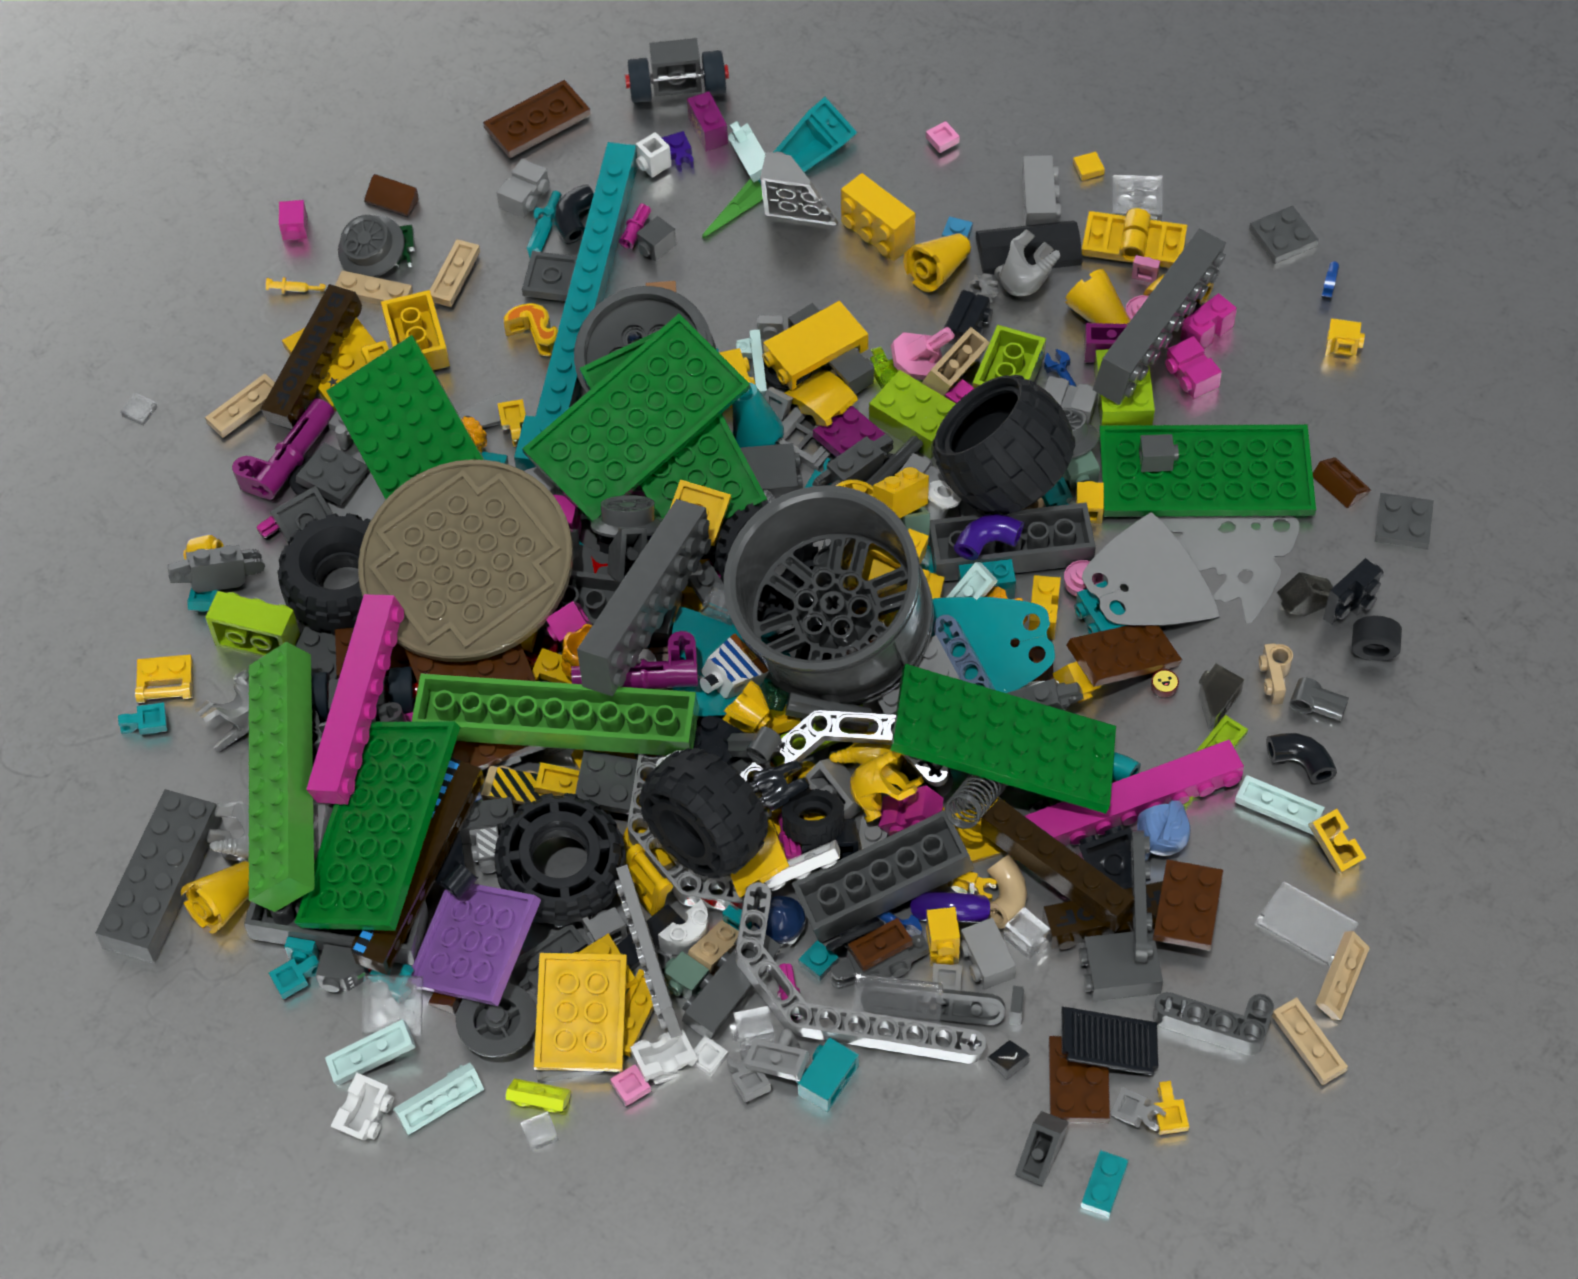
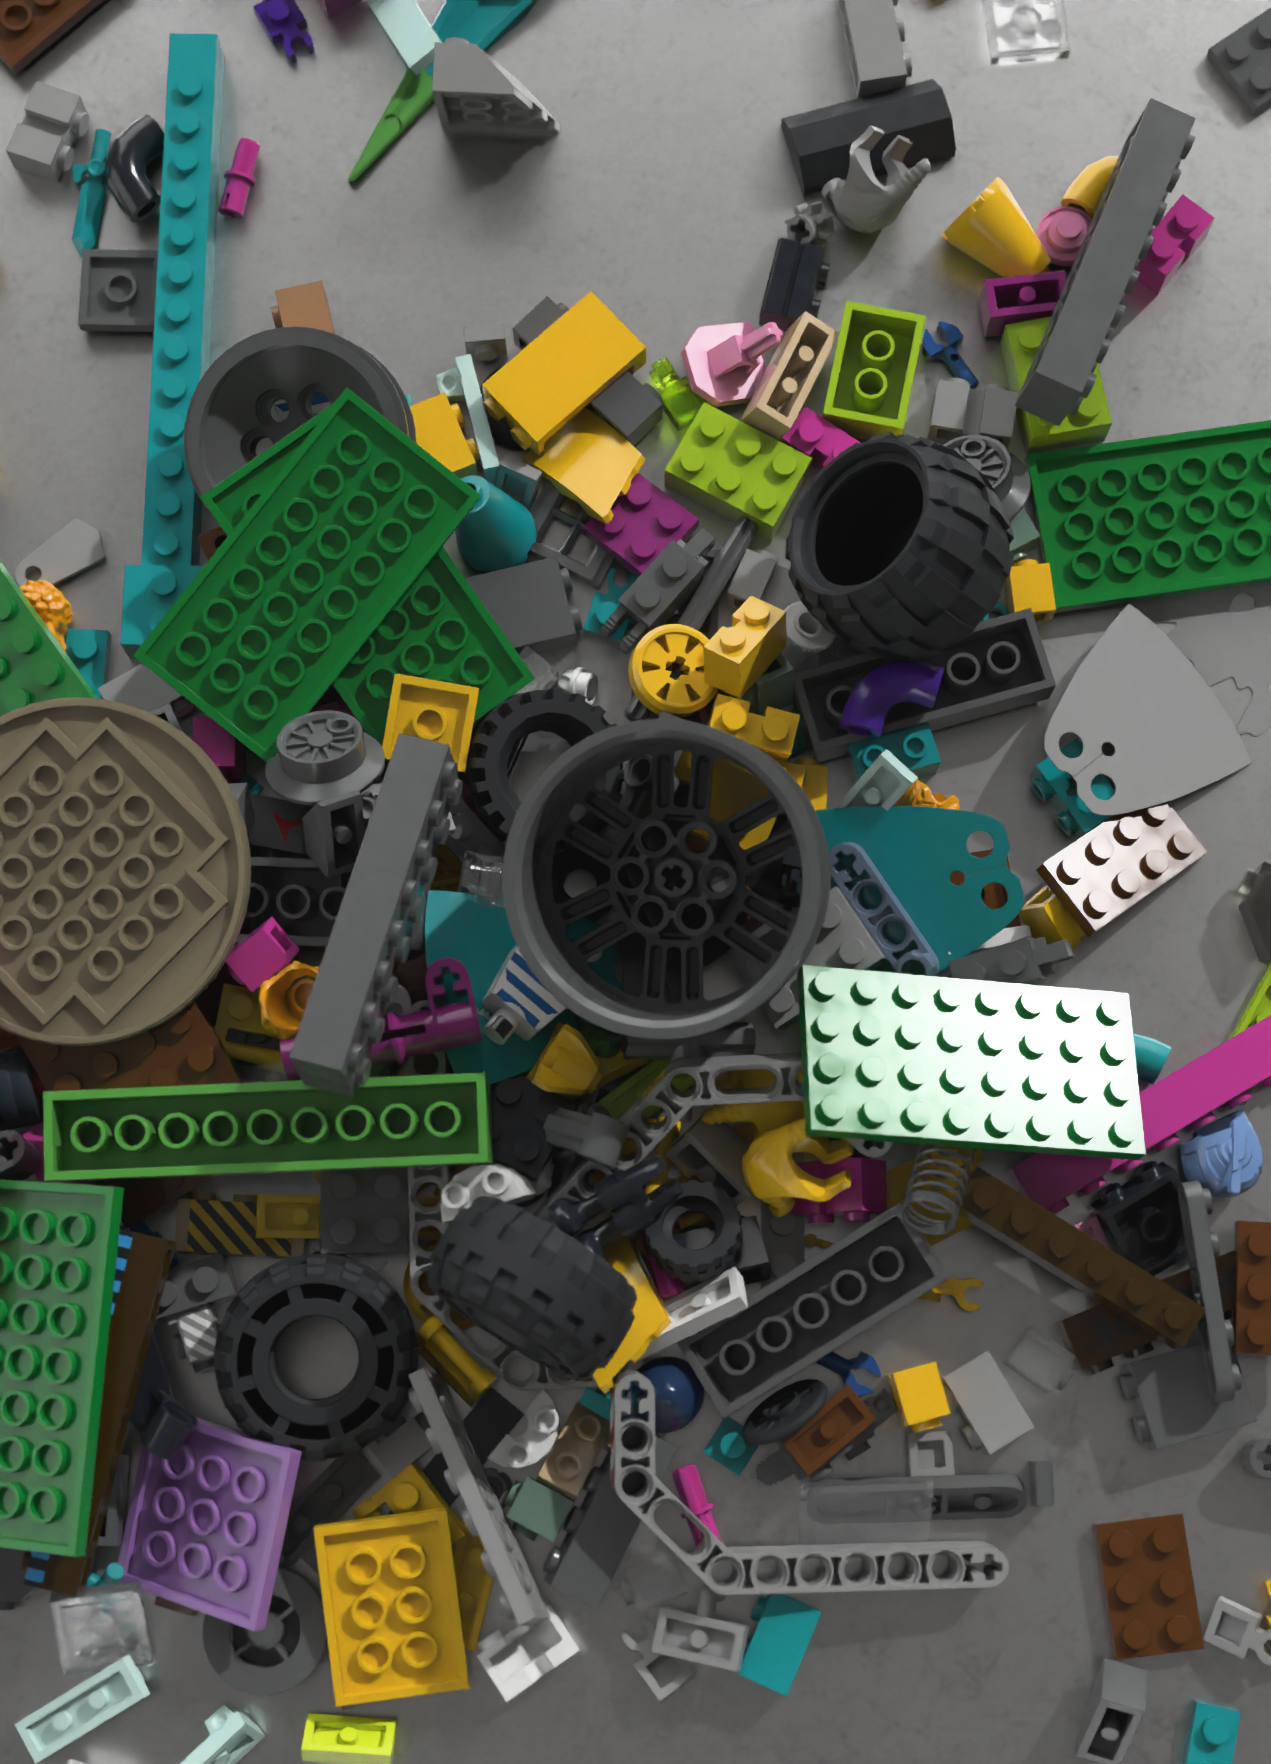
camera: 10 degrees left, 20 degrees up
yellow plate [497,399,526,447] -> none
yellow animal [504,303,558,357] -> none
bright pink plate [610,1064,651,1106] -> none
white brick [636,132,671,177] -> none
dark grey brick [637,216,677,262] -> none
white tile [694,1036,729,1077] -> none
yellow brick [841,173,915,261] -> none
yellow cone [903,233,971,292] -> none
dark purple cylinder [910,892,990,923] -> none
dark azure plate [942,216,973,239] -> none
tan cylinder [987,854,1027,929] -> none
black slope [988,1040,1030,1079] -> none
yellow brick [1028,575,1061,640] -> none
black window [1061,1006,1158,1075] -> none
bright pink plate [1064,560,1103,597] -> none
yellow plate [1081,208,1188,268] -> none
bright pink plate [1132,255,1160,283] -> none
dark grey brick [1139,434,1179,472] -> none
tile [1151,669,1179,698] -> none
dark pink brick [1165,336,1222,399] -> none

